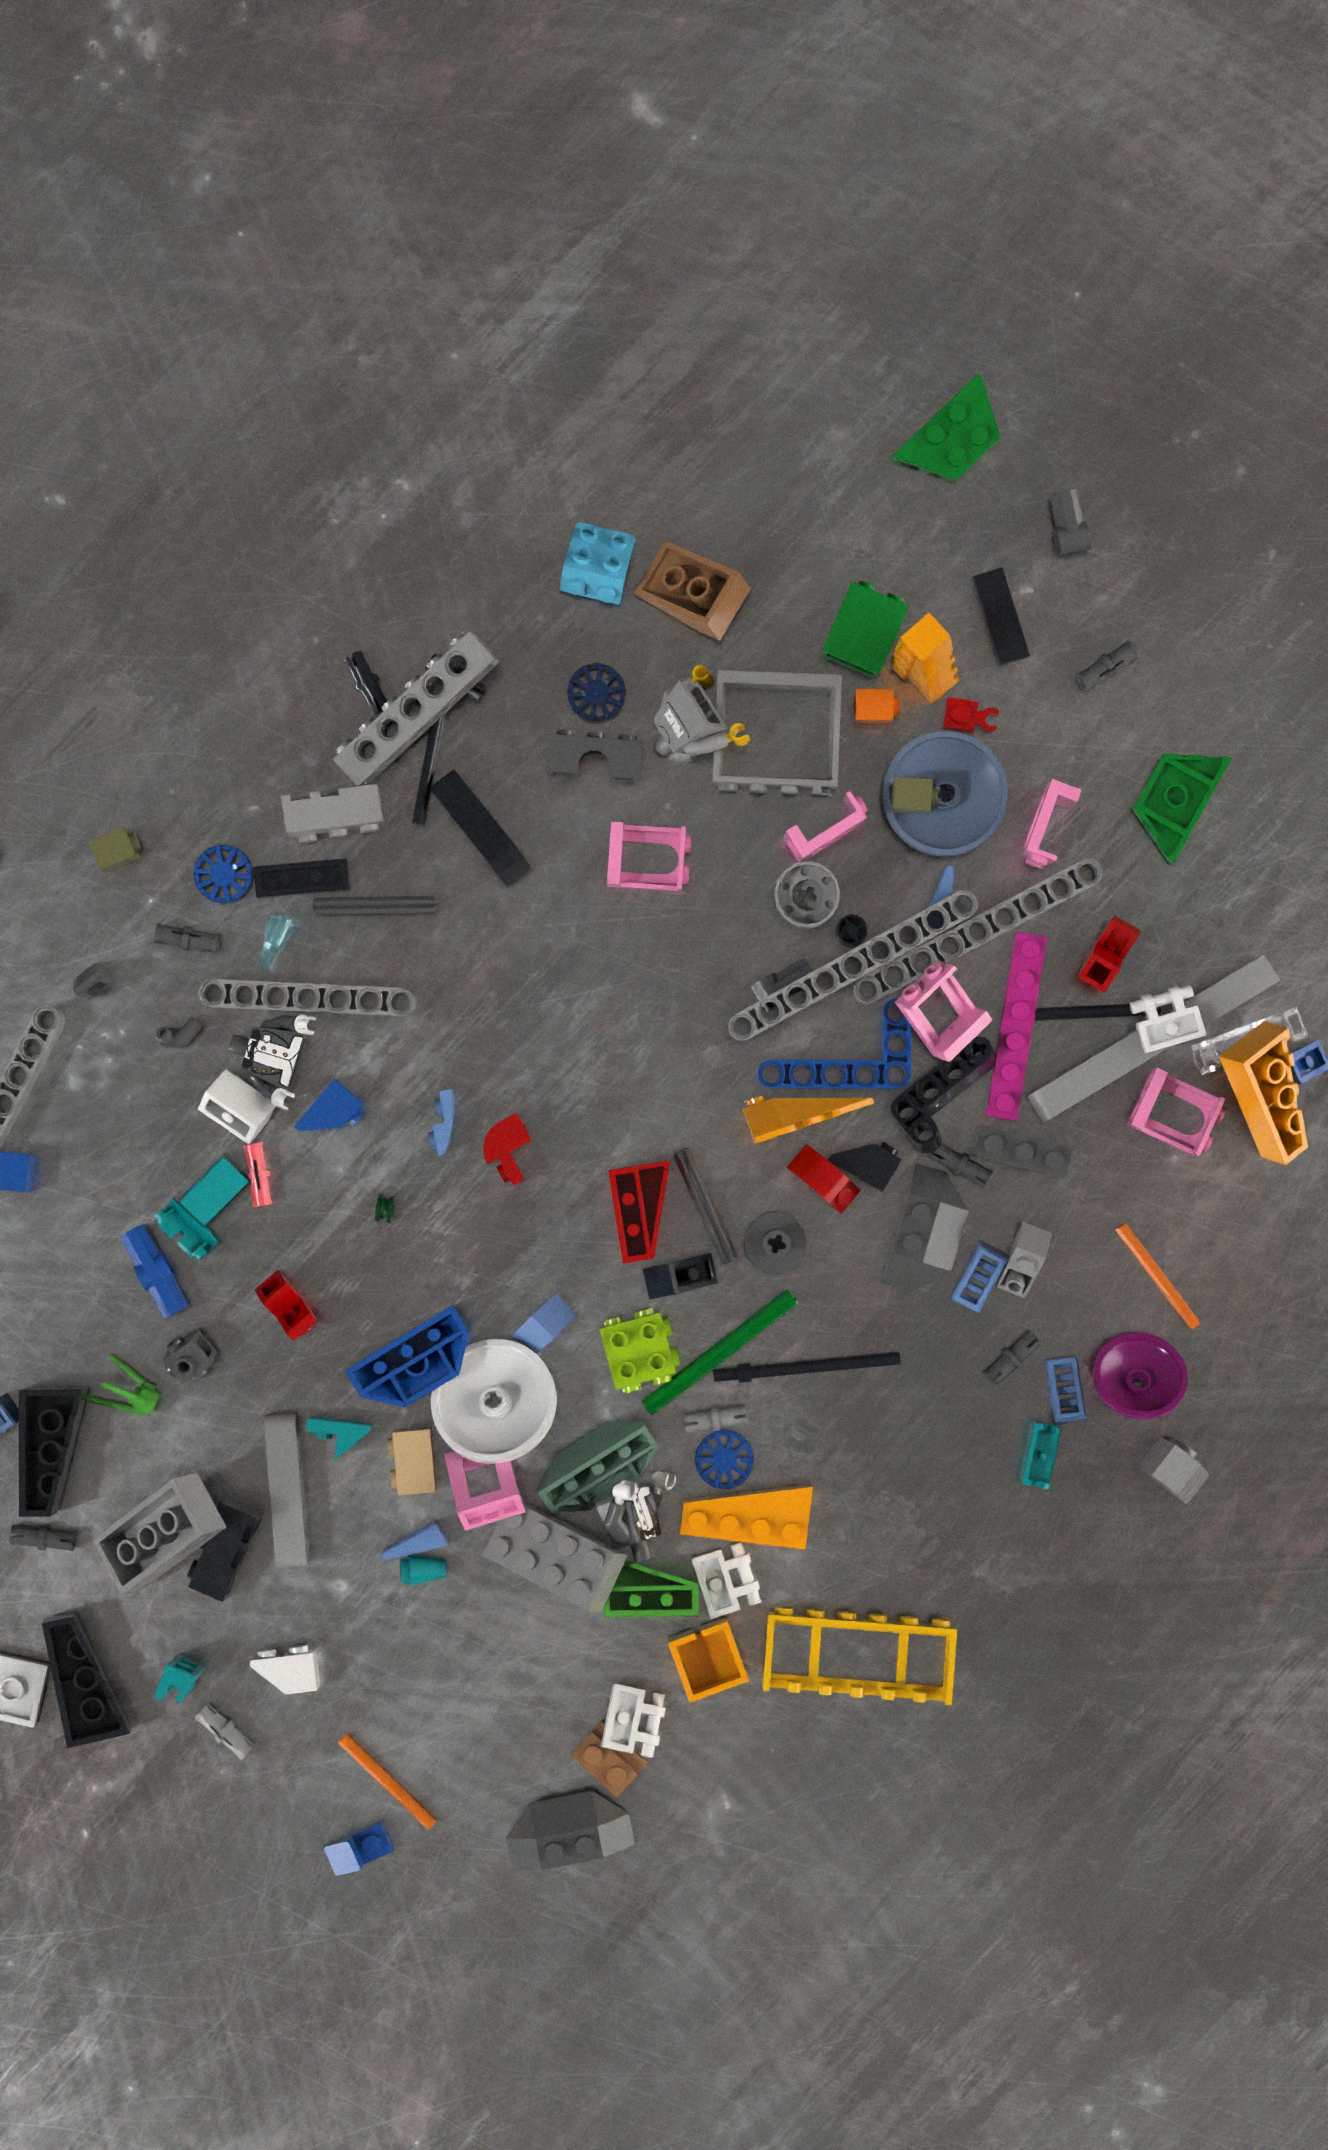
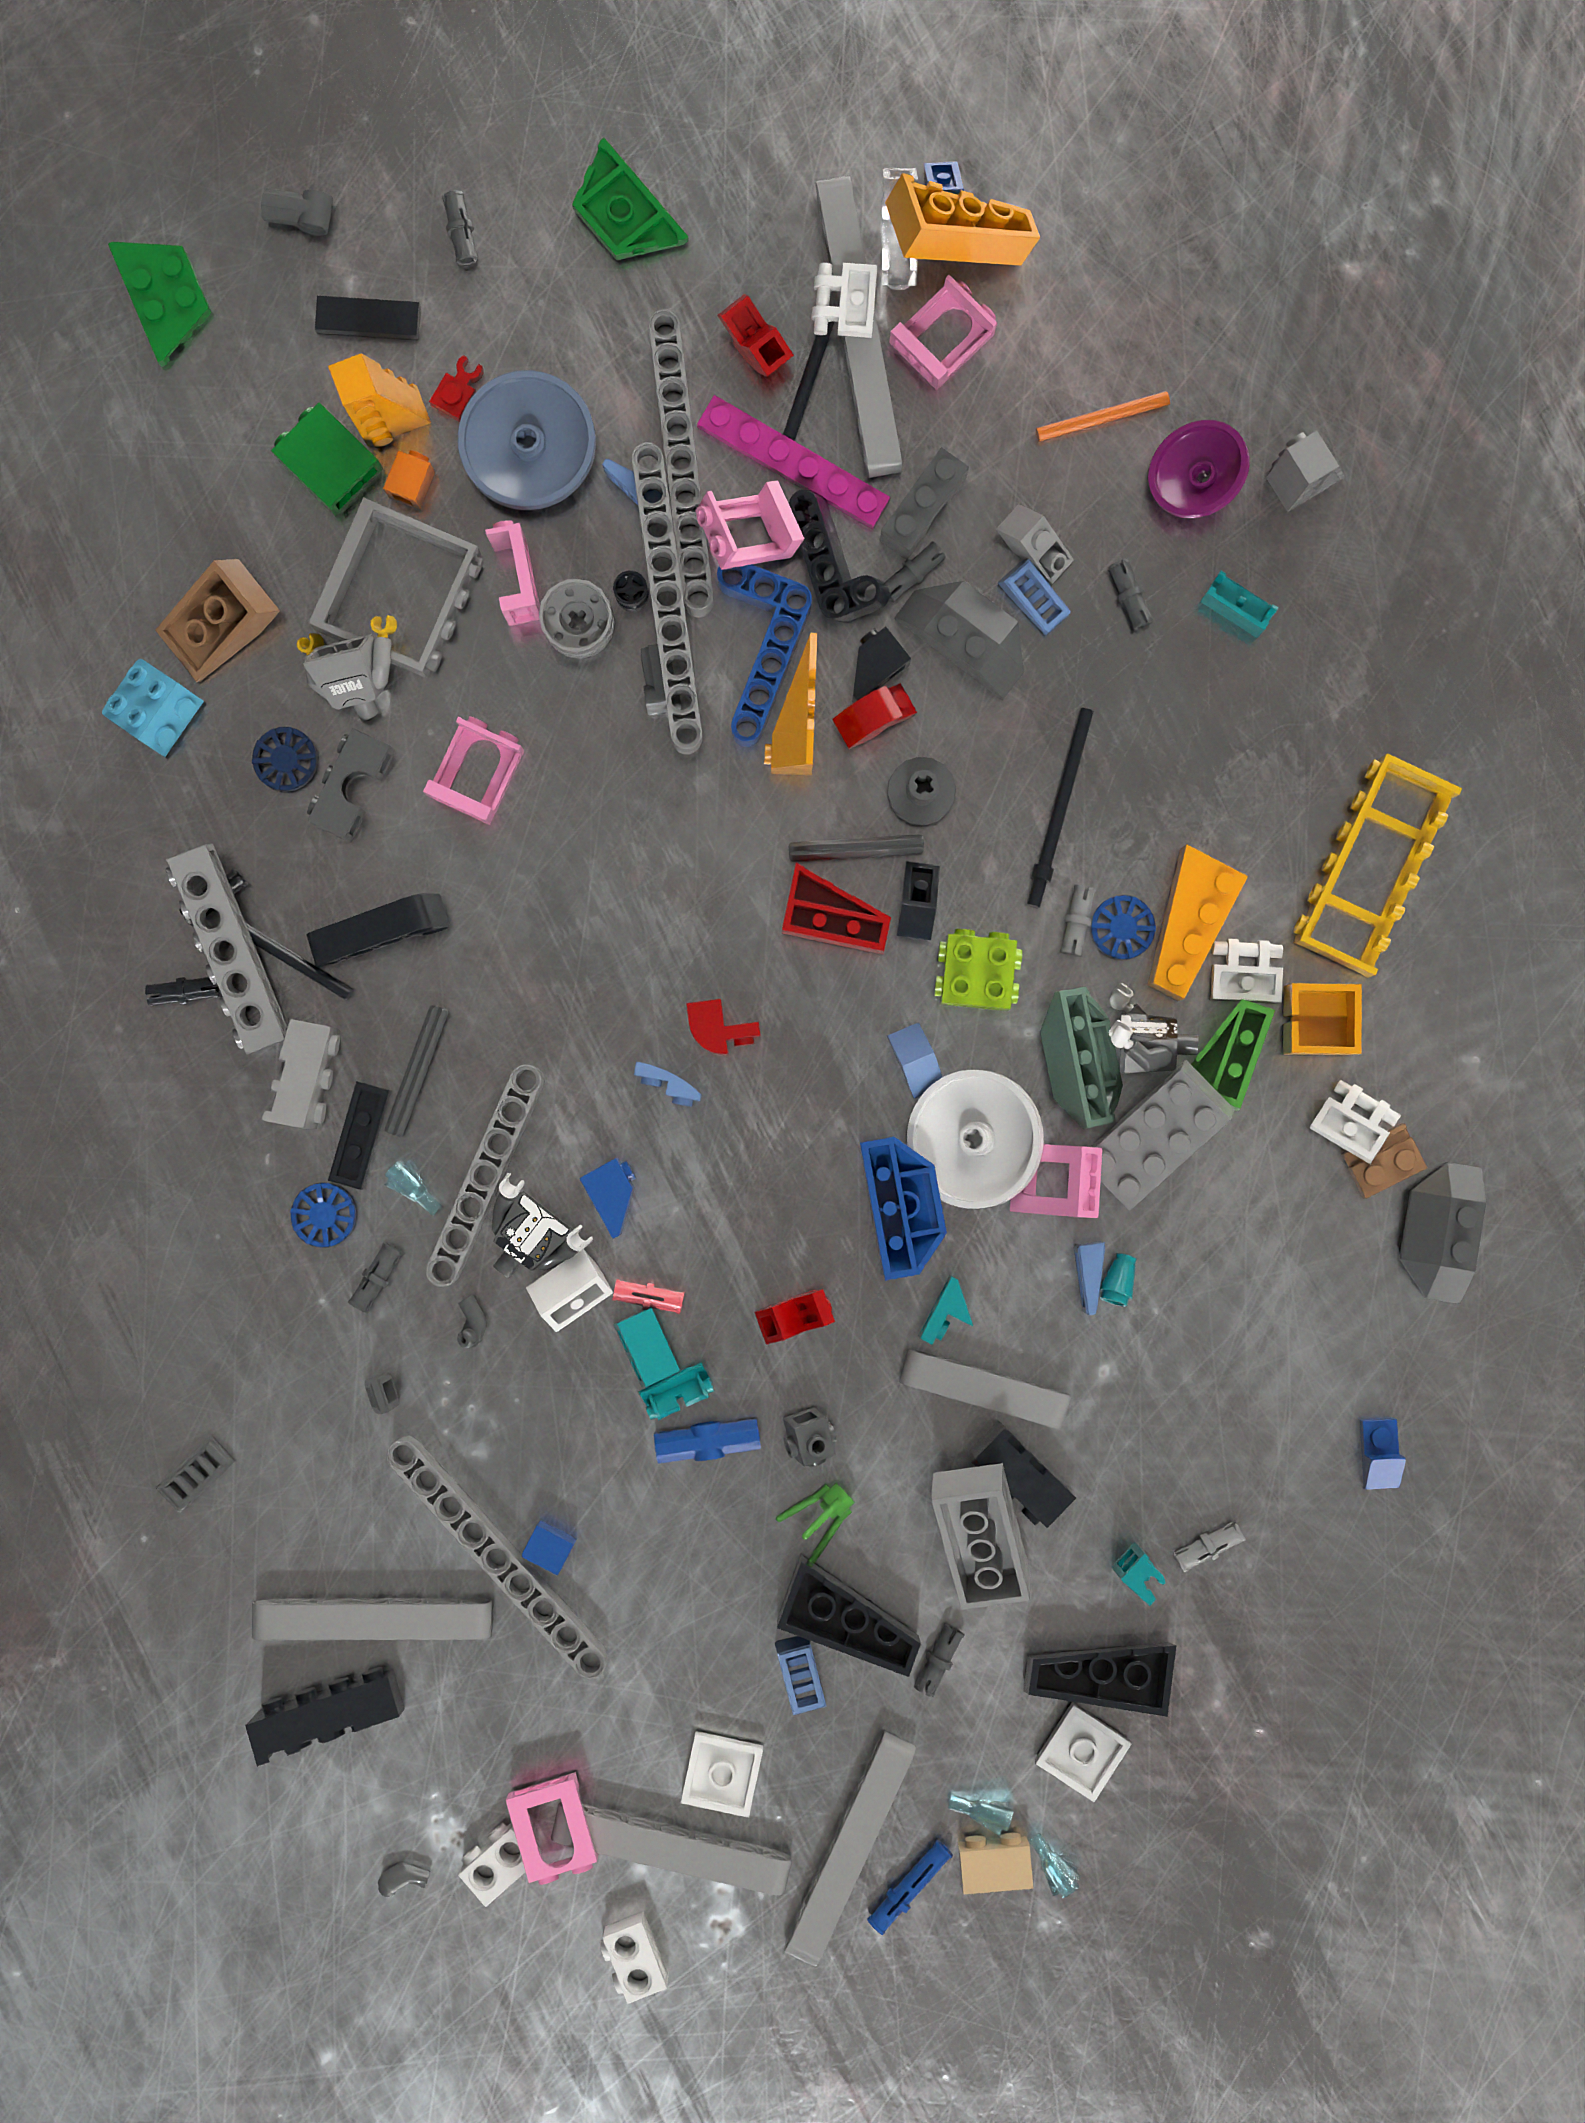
camera: 70 degrees left, 0 degrees up
olive brick [88,827,141,873] -> none
white slope [250,1644,320,1695] -> none
orange bar [337,1734,436,1830] -> none
dark green bush [375,1194,395,1224] -> none
tan brick [387,1427,438,1496] -> none
green axle [642,1290,798,1415] -> none
olive brick [891,777,938,815] -> none
bright pink panel [1020,779,1082,869] -> none
medium blue slope [1046,1356,1087,1425] -> none

